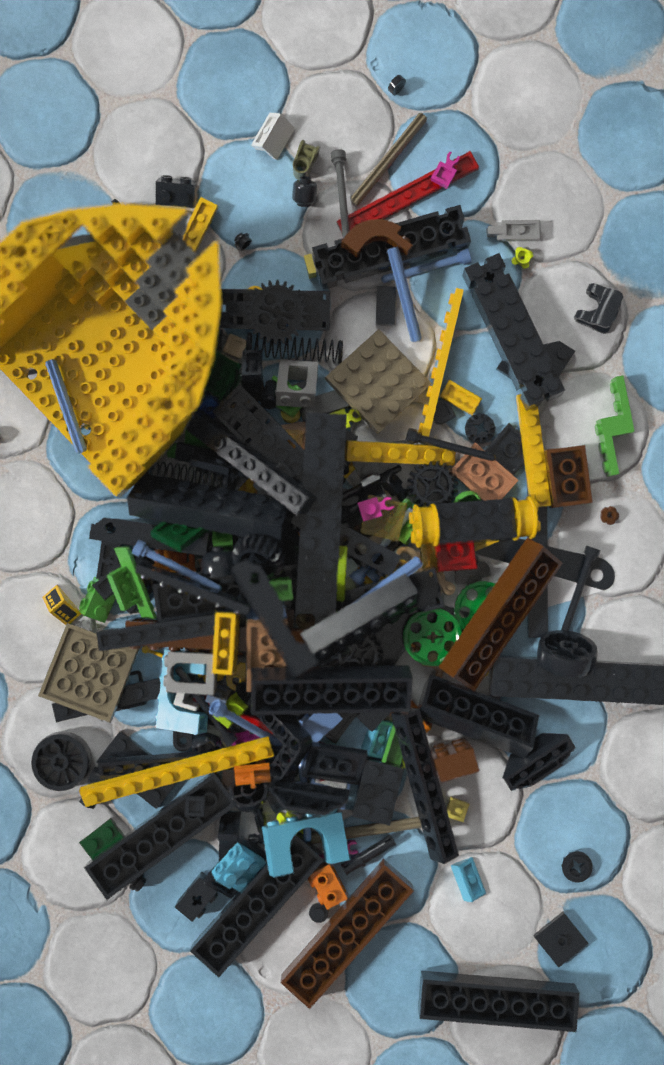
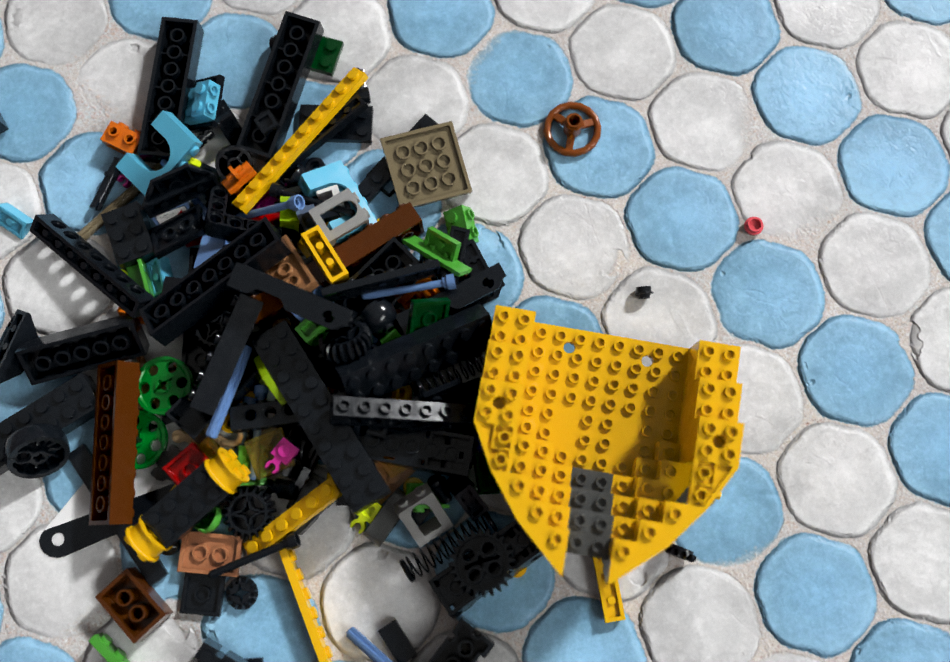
camera: 145 degrees right, 10 degrees down
black piece [31,731,92,791] -> none
yellow slope [42,585,82,625] -> none
medium blue axle [45,359,87,453] -> none
black plate [96,614,216,651] -> none
black bracket [156,175,196,208] -> none
black brick [175,871,219,922] -> none
tan plate [223,334,246,359] -> none
black plate [234,233,252,251] -> none
black axle [253,807,267,843] -> none
reddish brown brick [280,858,414,1009] -> none
light yellow tile [304,254,317,279] -> none
black plate [309,903,328,923] -> none
dark tan plate [325,329,432,434] -> none
reddish brown brick [430,737,480,783] -> none
black tile [433,400,456,425] -> none
yellow plate [439,380,482,416] -> none
light yellow tile [446,796,470,822] -> none
yellow plate [516,394,551,508] -> none
black piece [561,546,601,631] -> none
reddish brown plate [600,506,619,525] -> none

